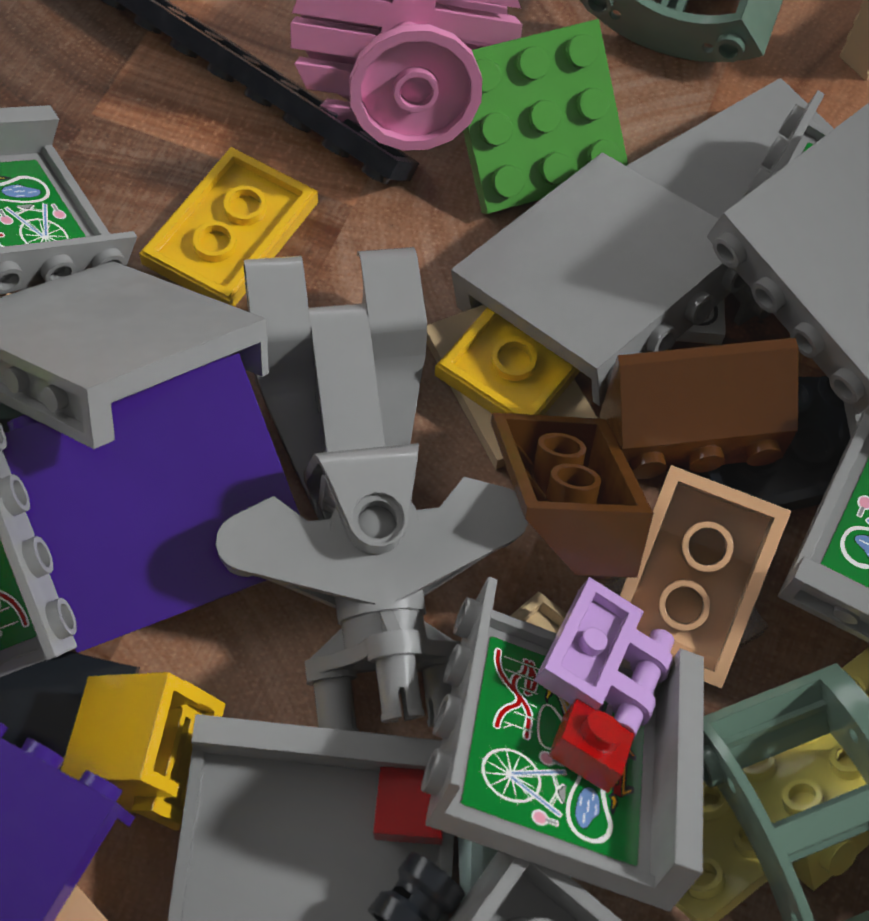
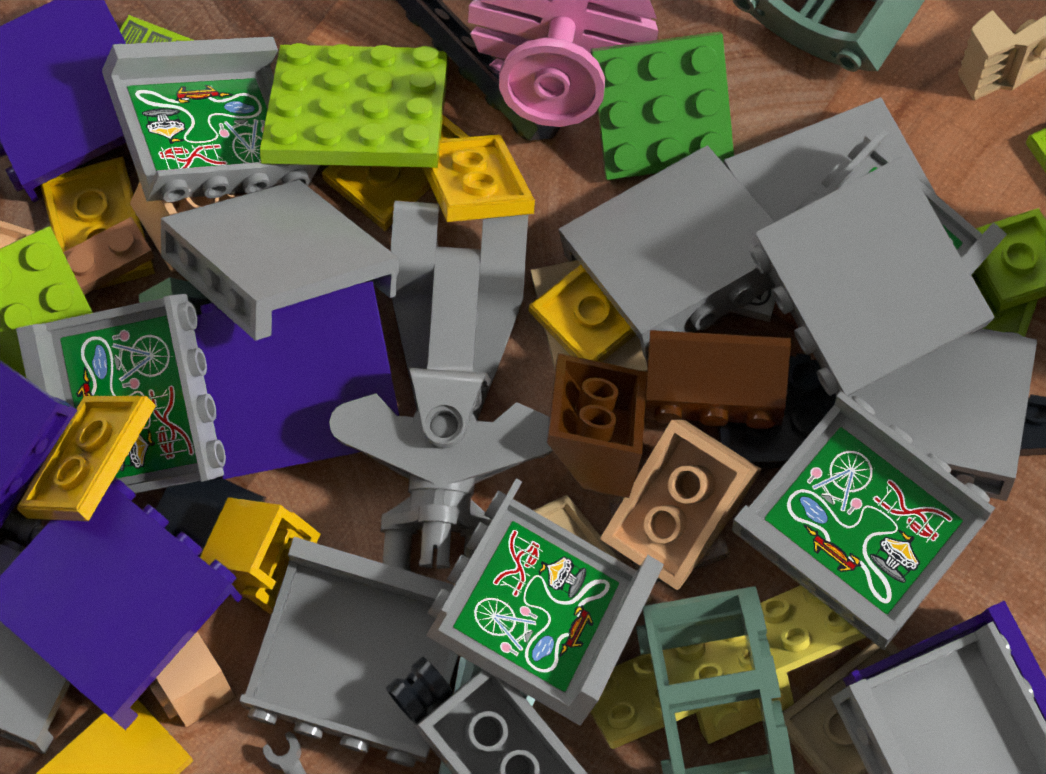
camera: 20 degrees right, 5 degrees up
red tile [373,767,444,845] -> none
lavender plate [534,577,674,740] -> none
red plate [548,698,635,793] -> none
none -> lime plate [260,43,449,168]
none -> yellow tile [422,134,535,222]

